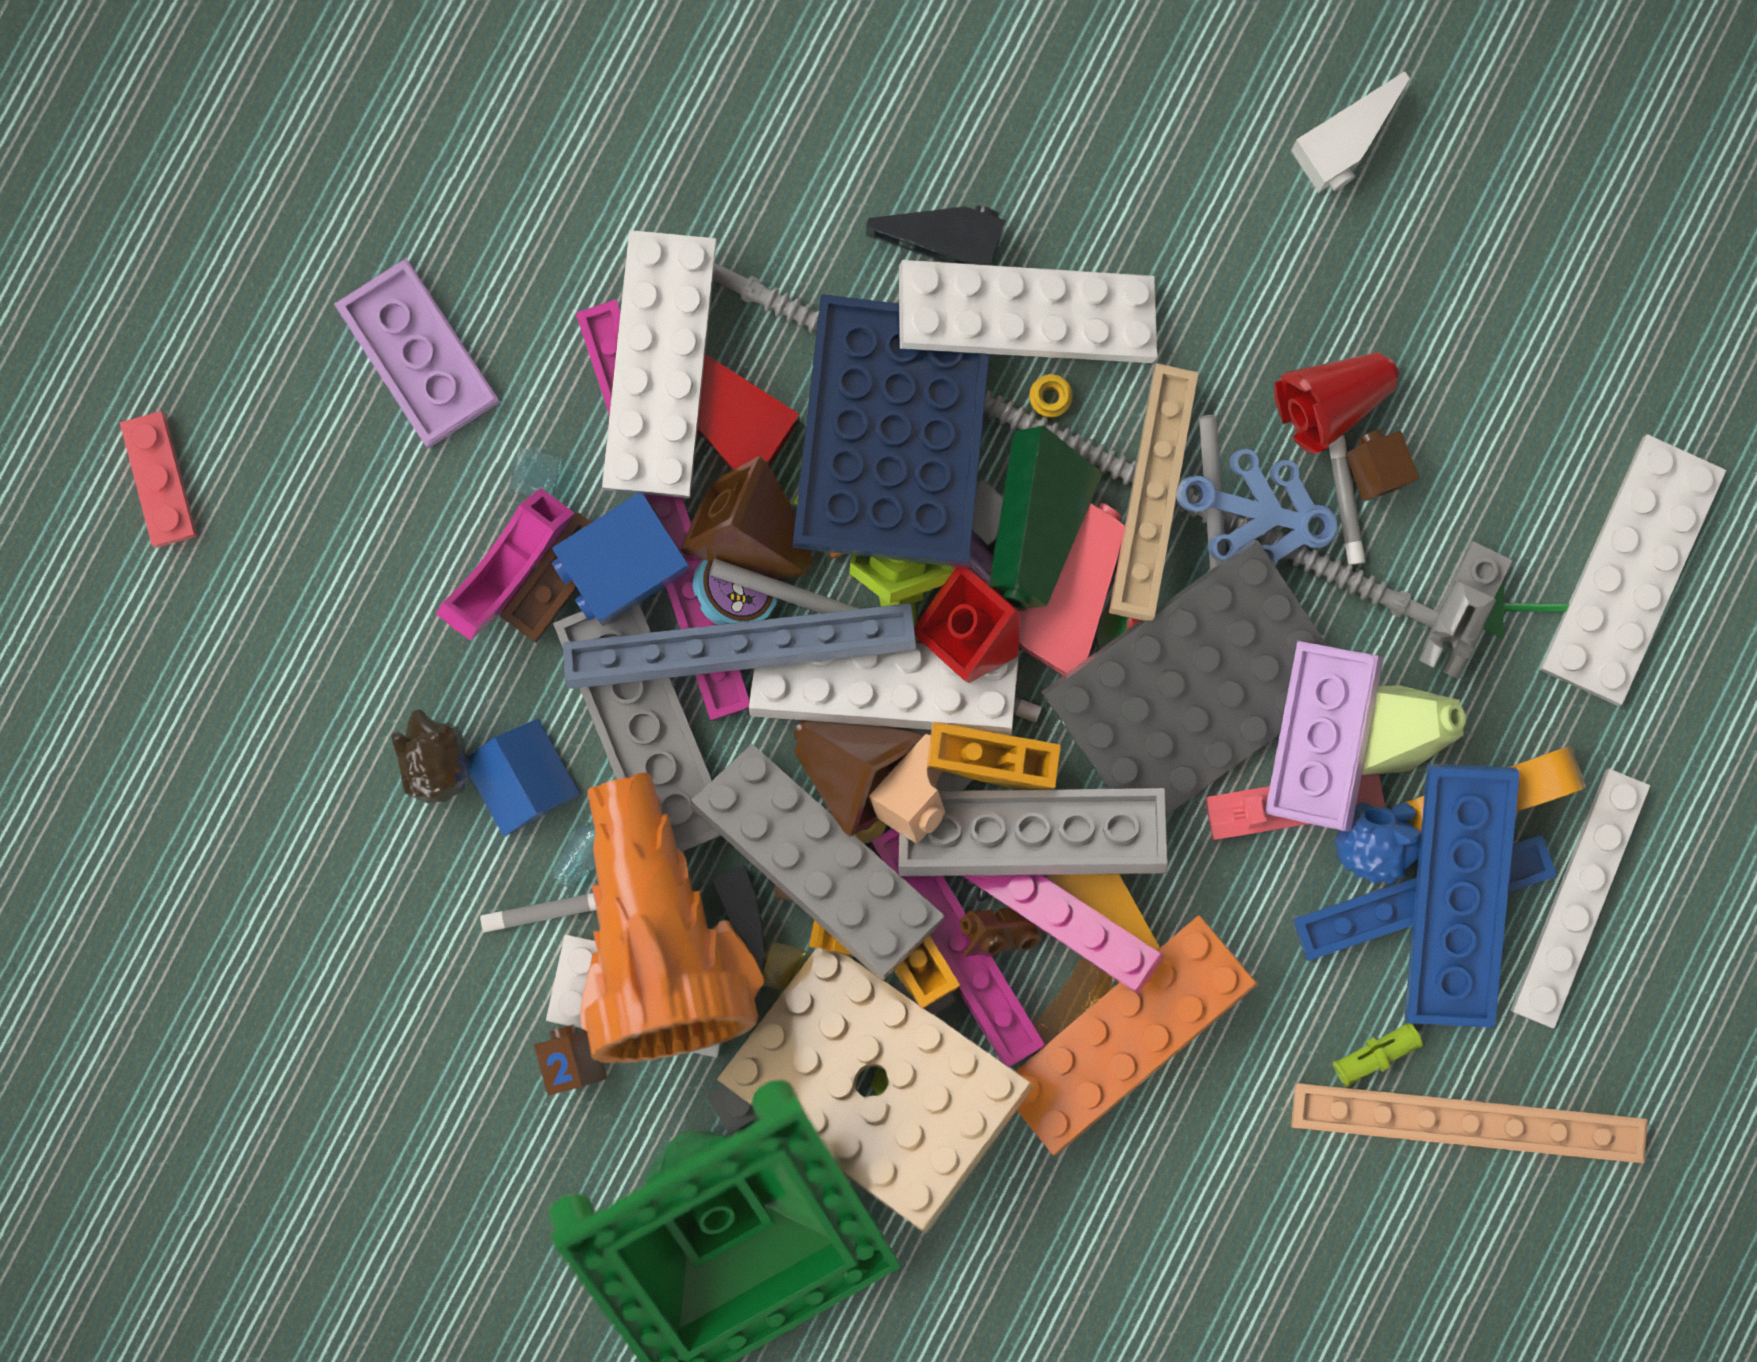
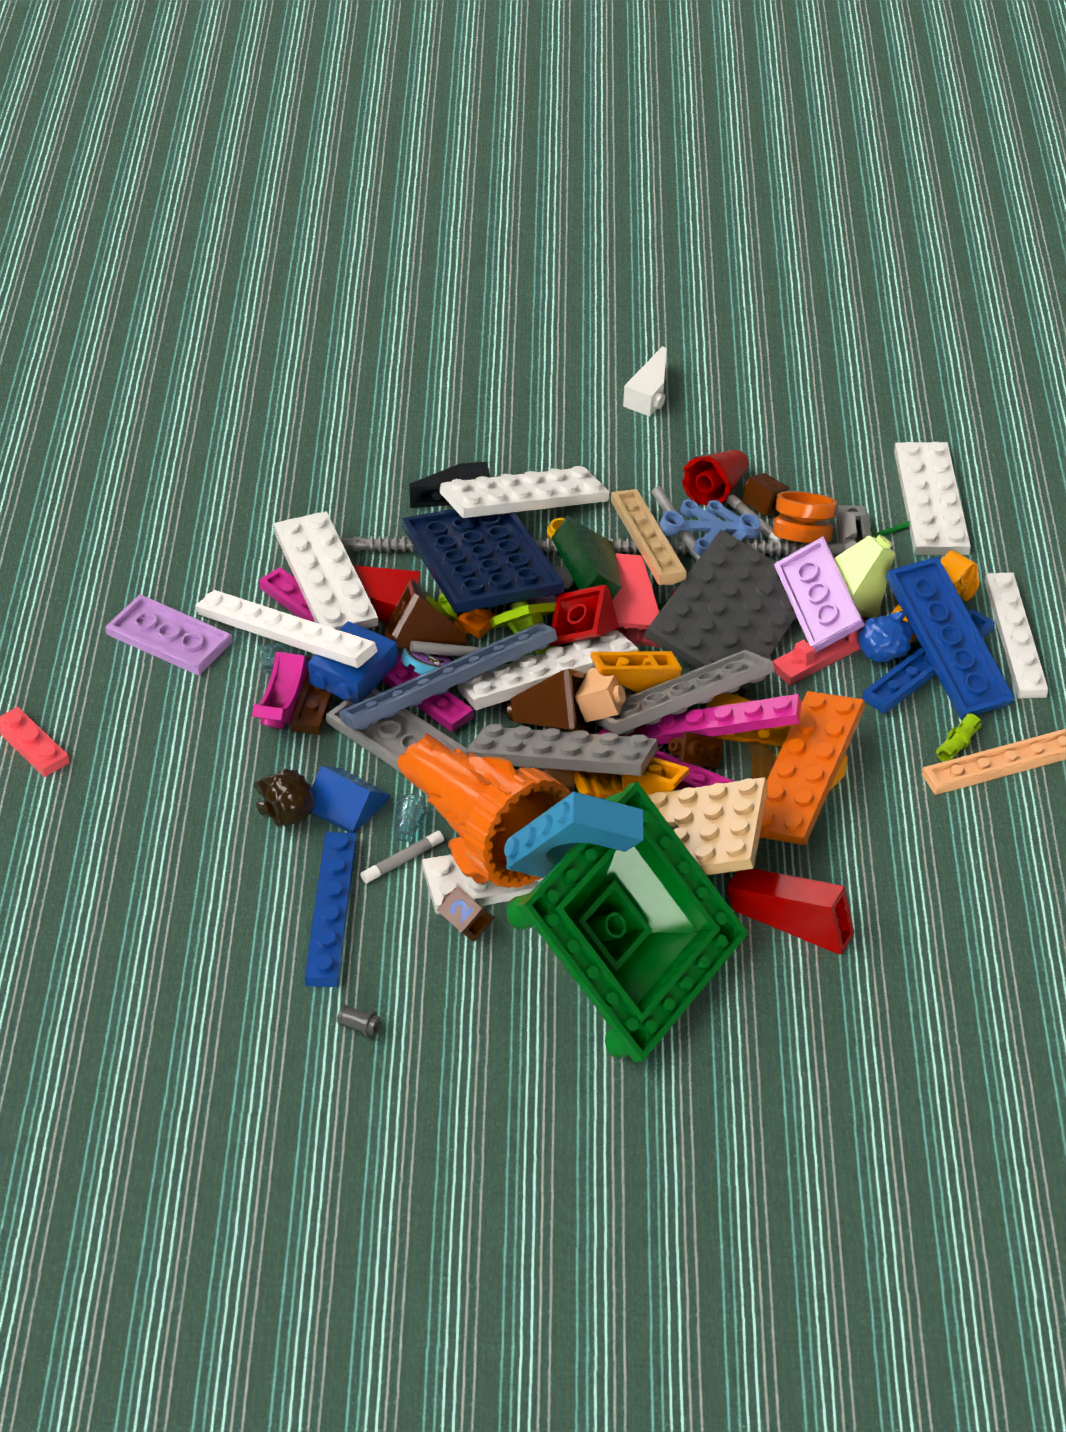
camera: 30 degrees left, 40 degrees down
none -> white plate [195,590,378,668]
none -> blue plate [305,832,357,987]
none -> dark grey pin [337,1005,382,1037]
none -> dark azure arch [504,792,643,878]
none -> red slope [727,869,854,955]
none -> orange wheel [772,491,838,543]

